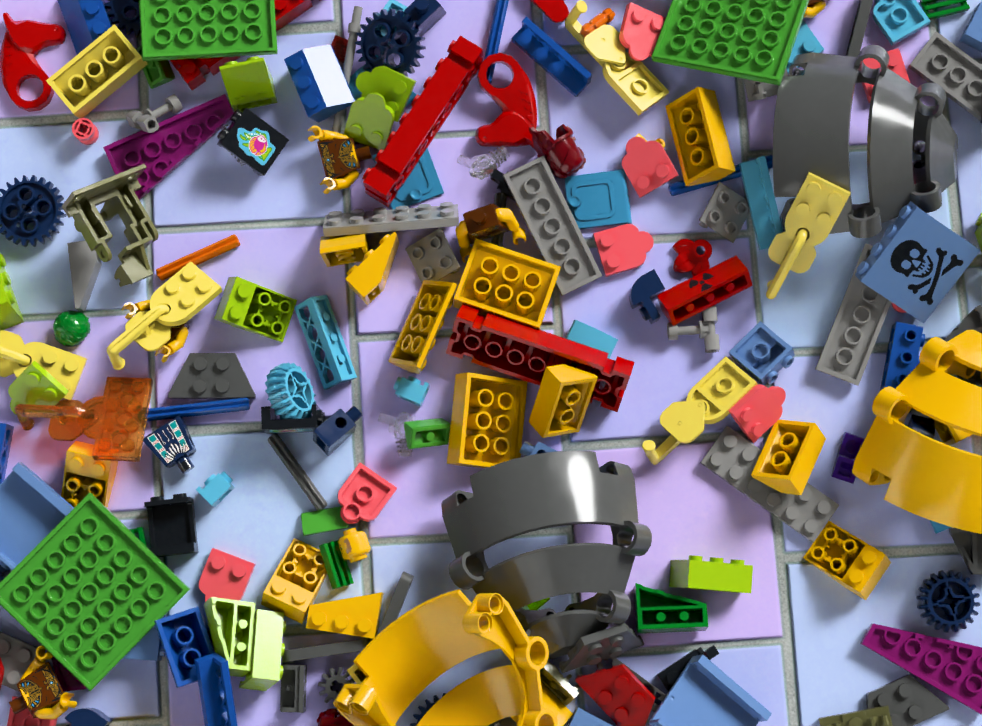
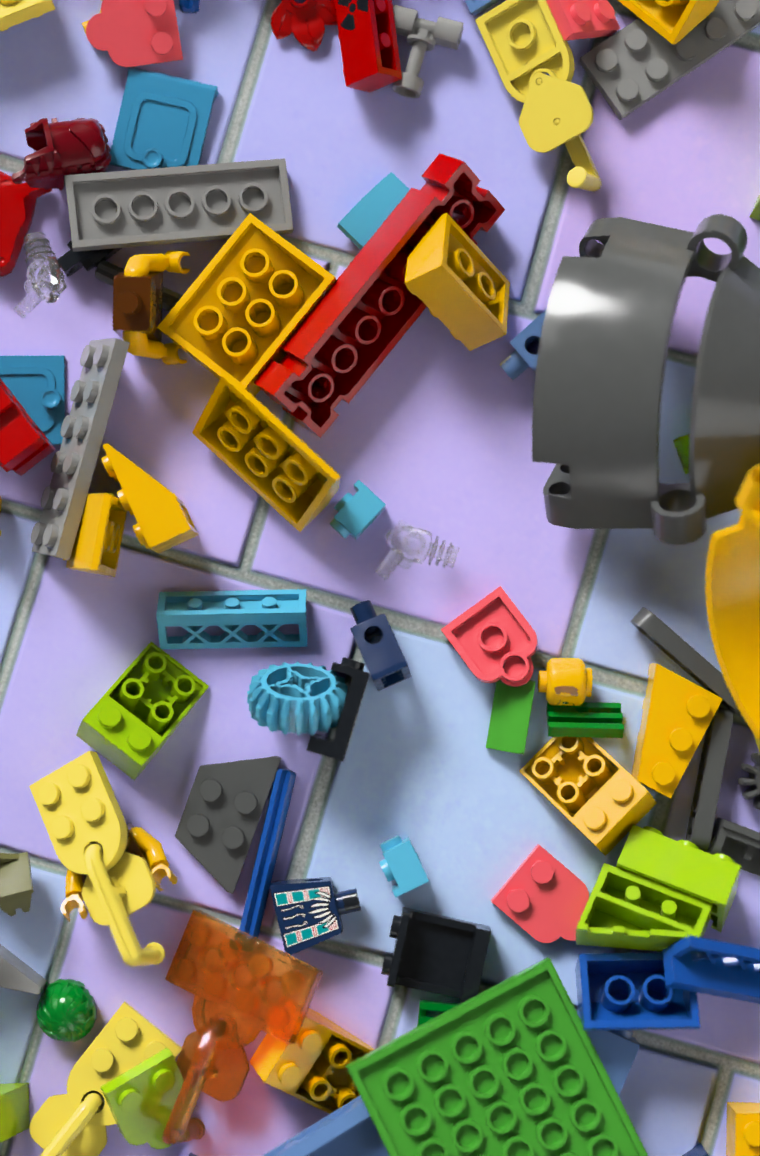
camera: 75 degrees left, 5 degrees up
orange axle [156,234,240,281] -> none
dark grey axle [267,433,327,511] -> none
bright green slope [404,418,451,449] -> none
light grey hinge [405,228,460,283] -> none
yellow slope [447,372,528,468] -> none
coral plate [593,224,654,277] -> none
dark blue brick [629,269,665,324] -> none

